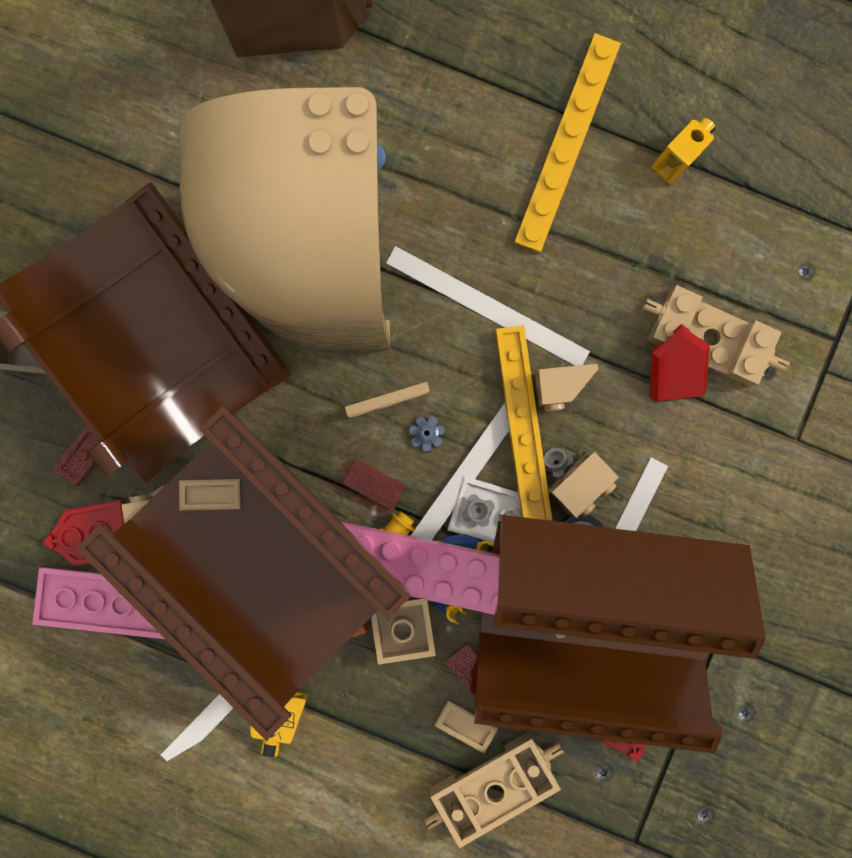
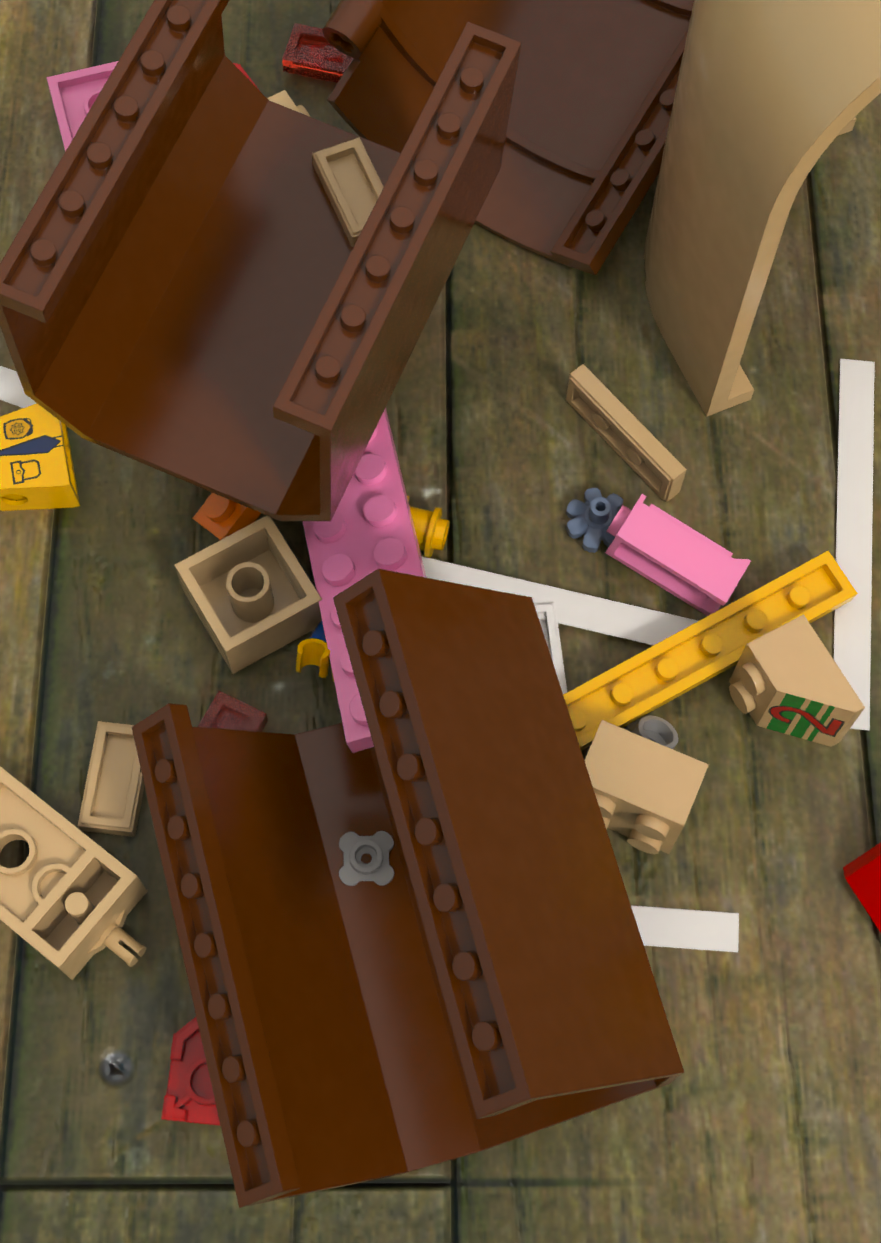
camera: 70 degrees right, 20 degrees down
clear red plate [343,459,406,511] -> none
none -> bright pink window [605,494,751,616]

